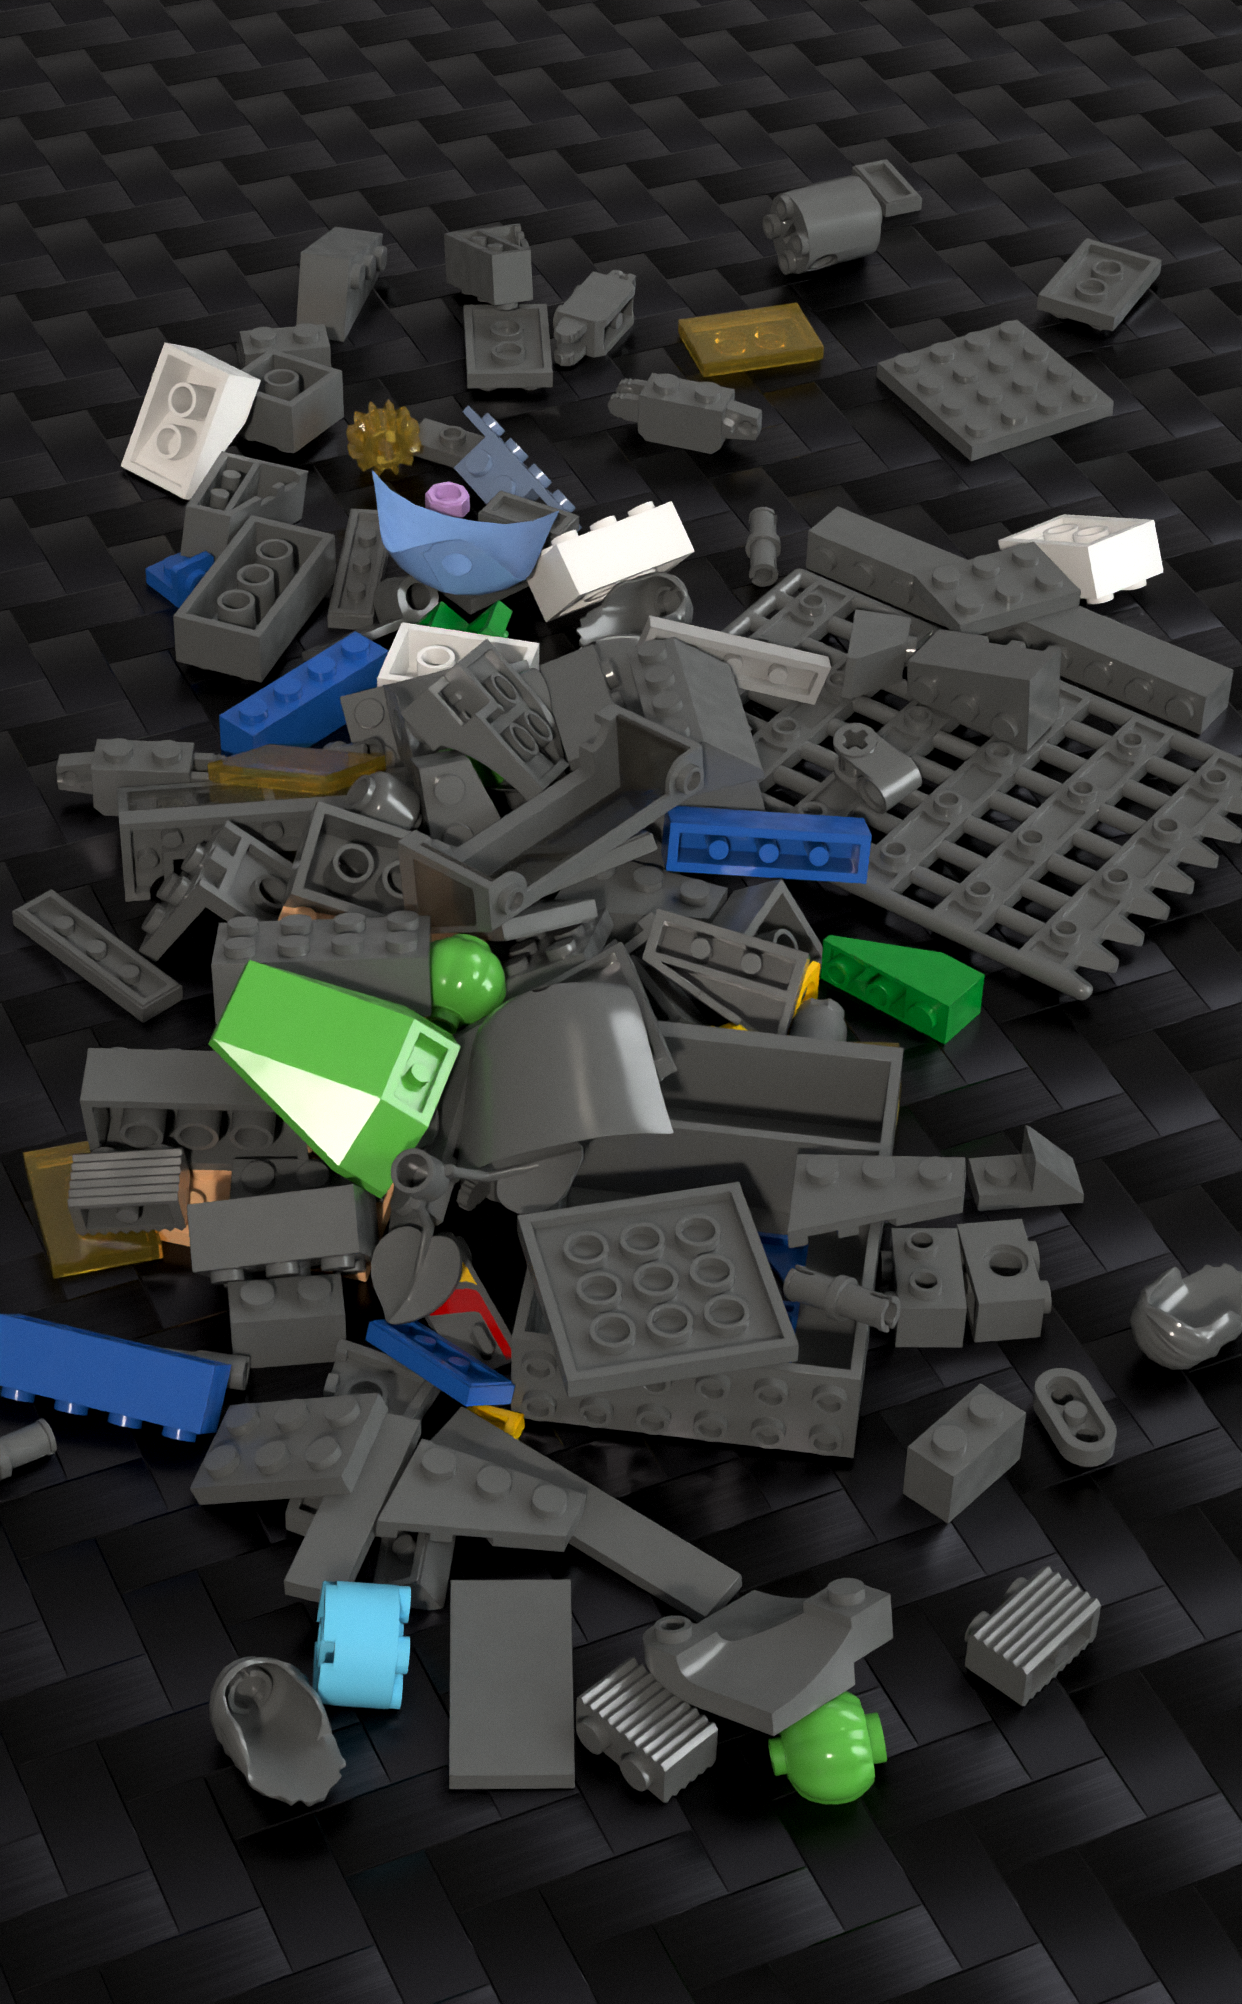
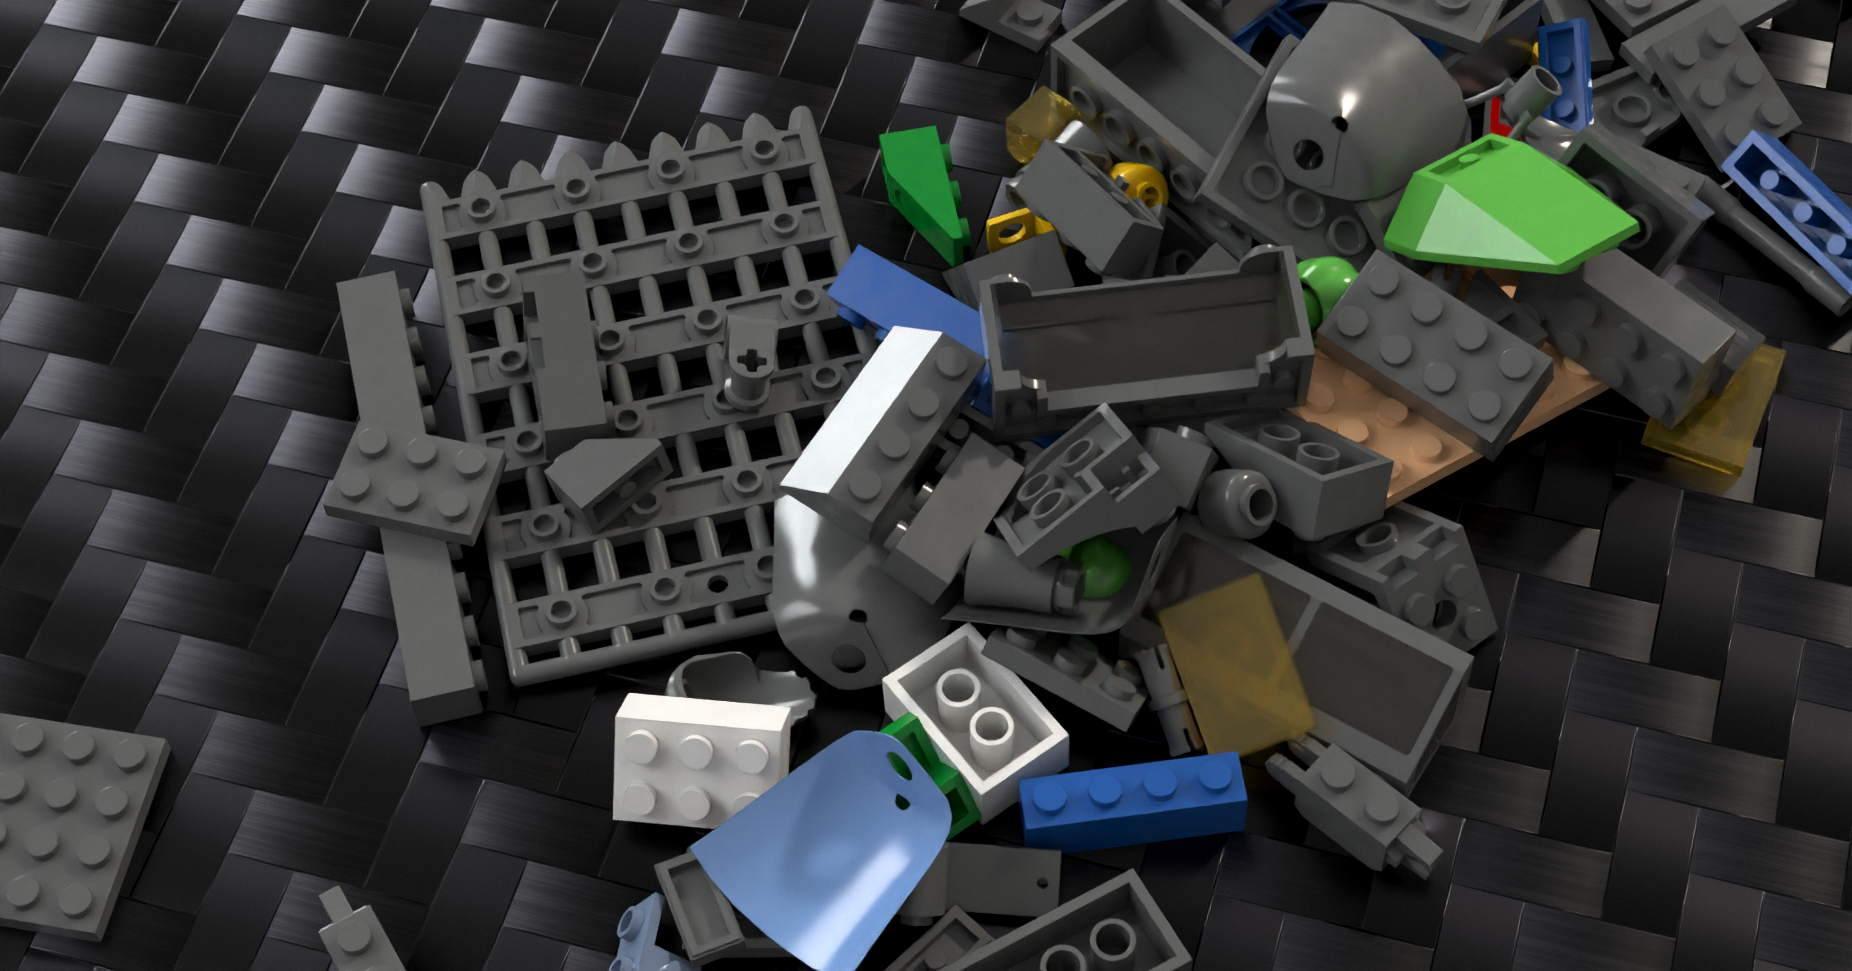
camera: 135 degrees left, 15 degrees up
dark grey tile [12,889,183,1023] -> none
light grey plate [636,615,831,705] -> none
dark grey pin [745,507,781,587] -> none
white slope [998,514,1163,604] -> none

